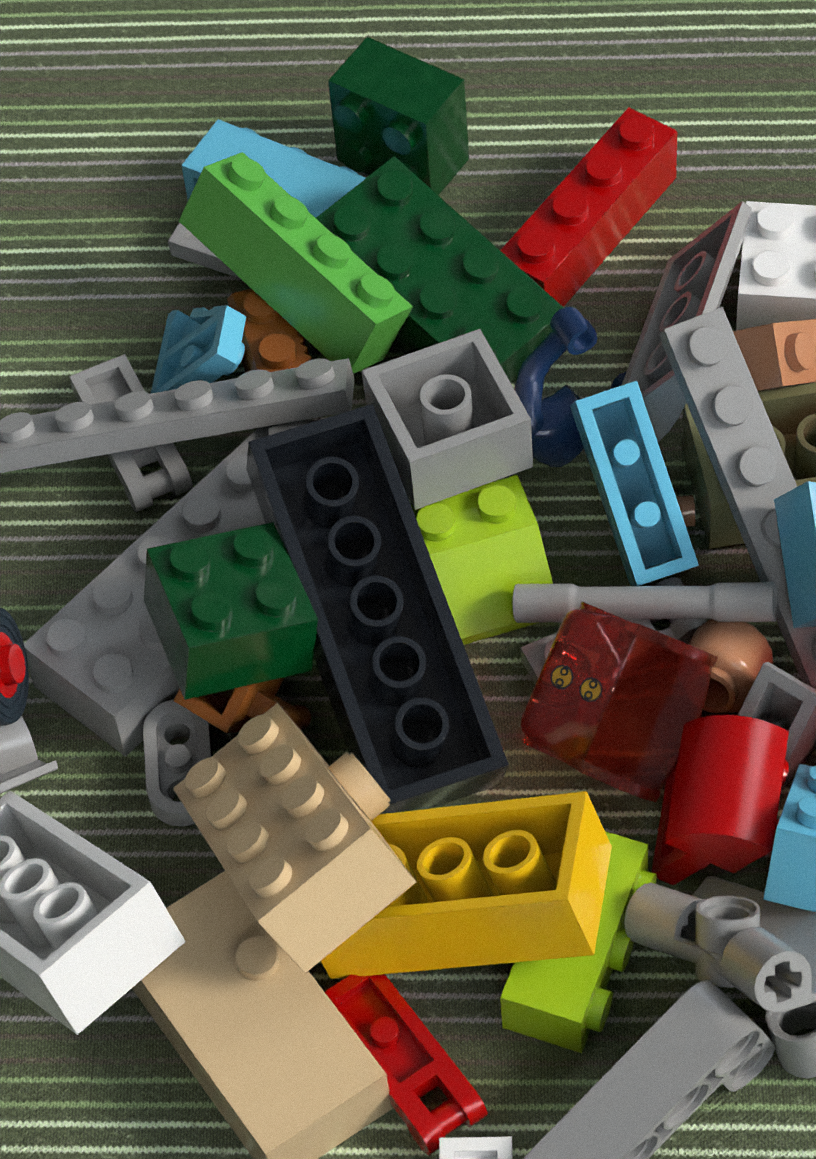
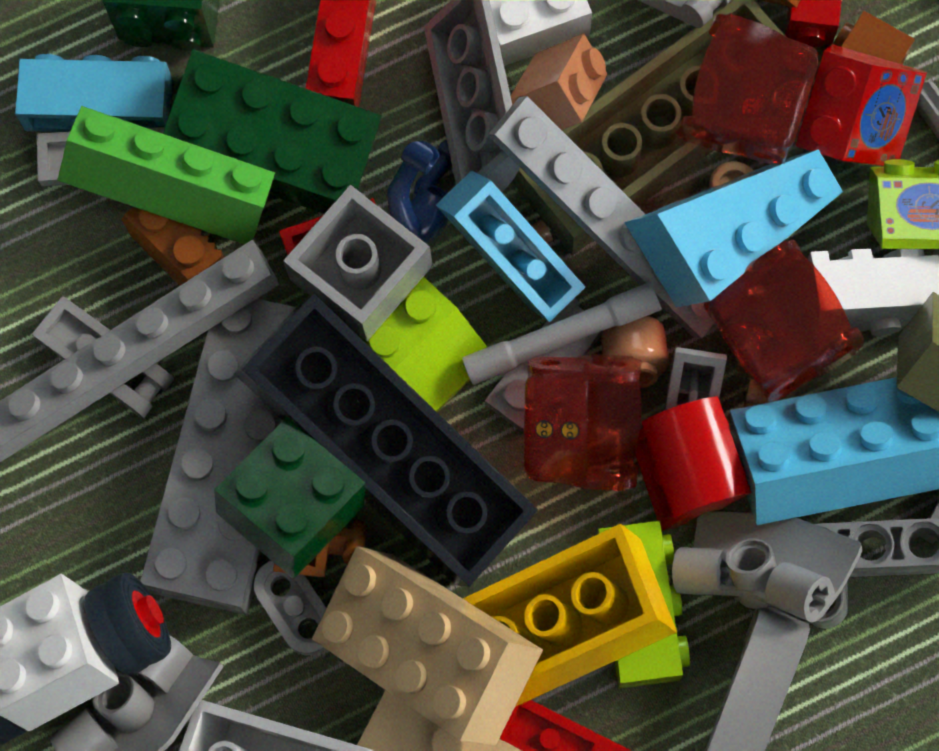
camera: 30 degrees left, 20 degrees up
medium azure wing [151,305,246,394] -> none
tan tile [328,752,391,821] -> none

